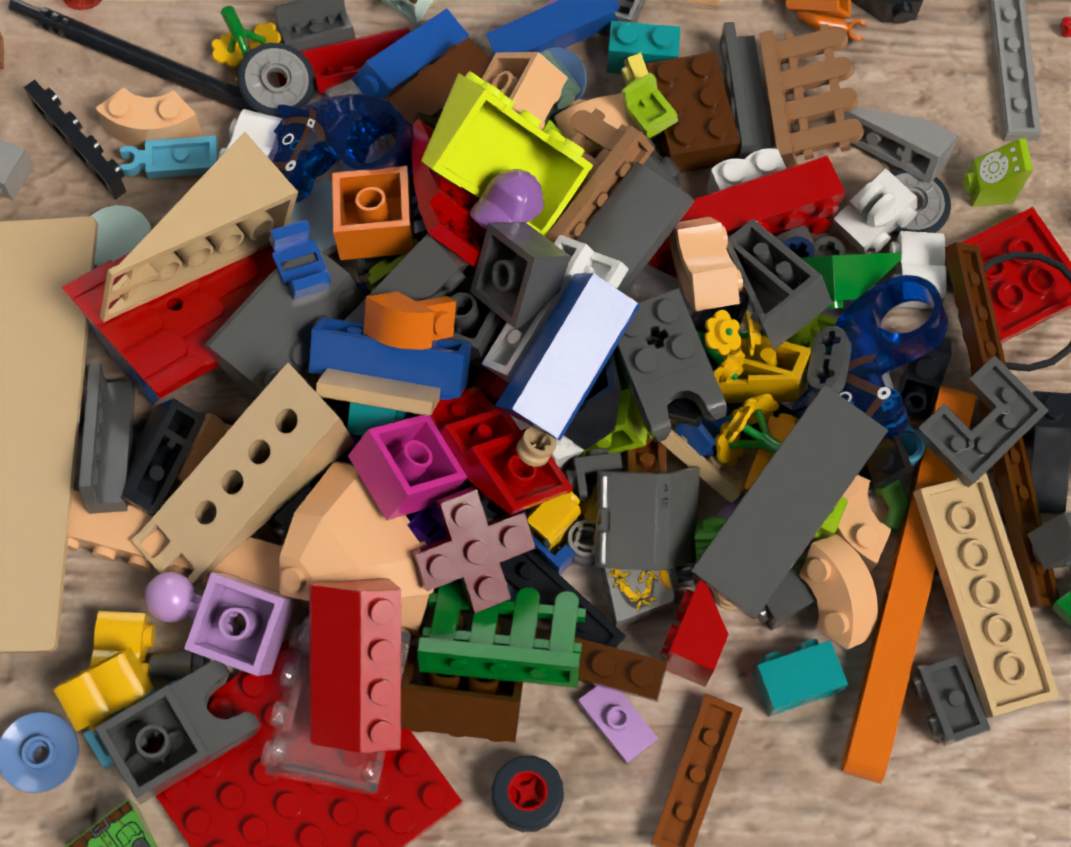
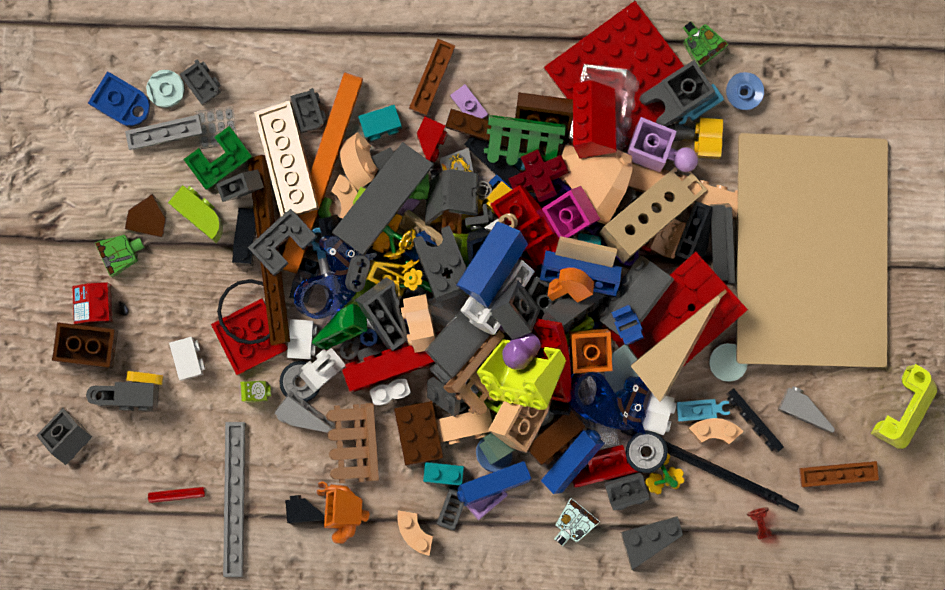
camera: 175 degrees left, 15 degrees up
yellow brick [53,646,154,732] -> none
black wheel [492,755,564,832] -> none
light yellow plate [621,53,648,86] -> none
lime bracket [622,73,678,138] -> none
dark grey fence [719,22,772,159] -> none

